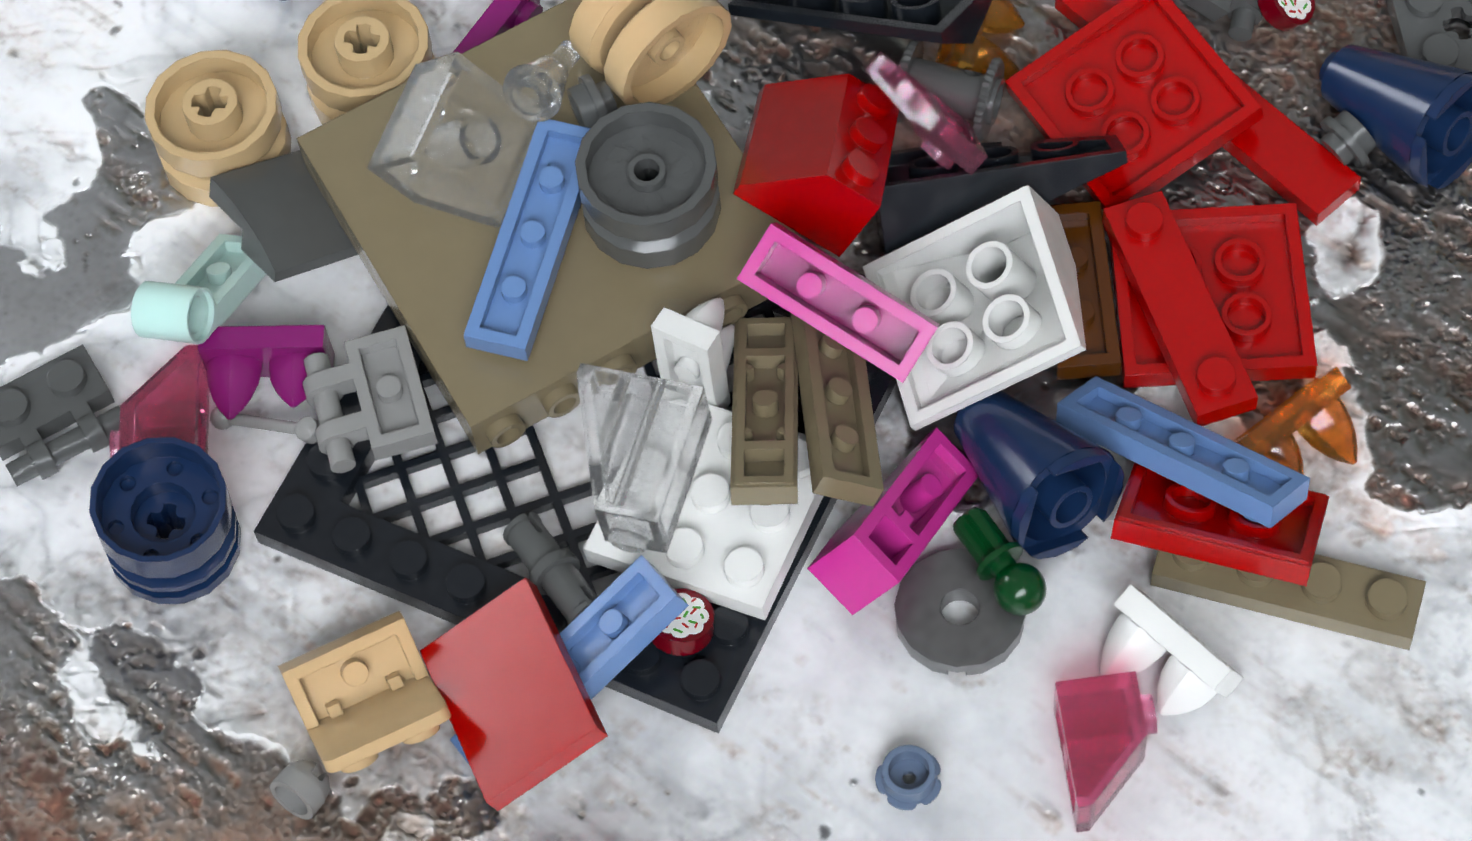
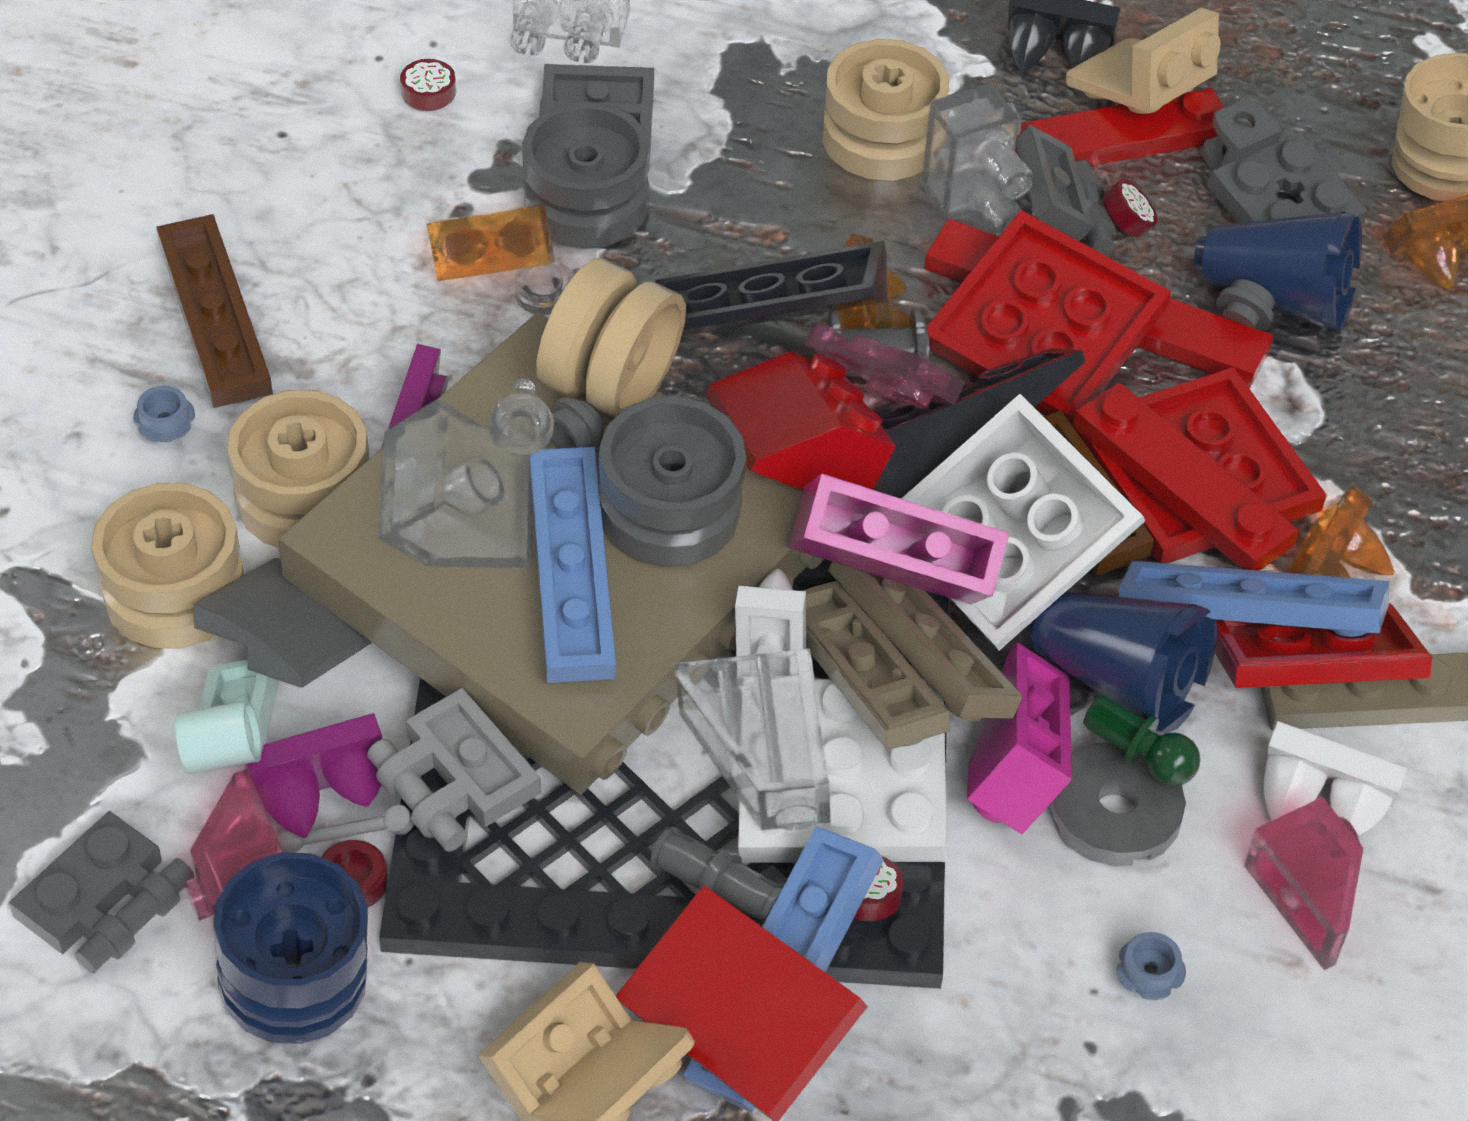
camera: 30 degrees left, 10 degrees down
none -> dark red tile [321,840,388,908]

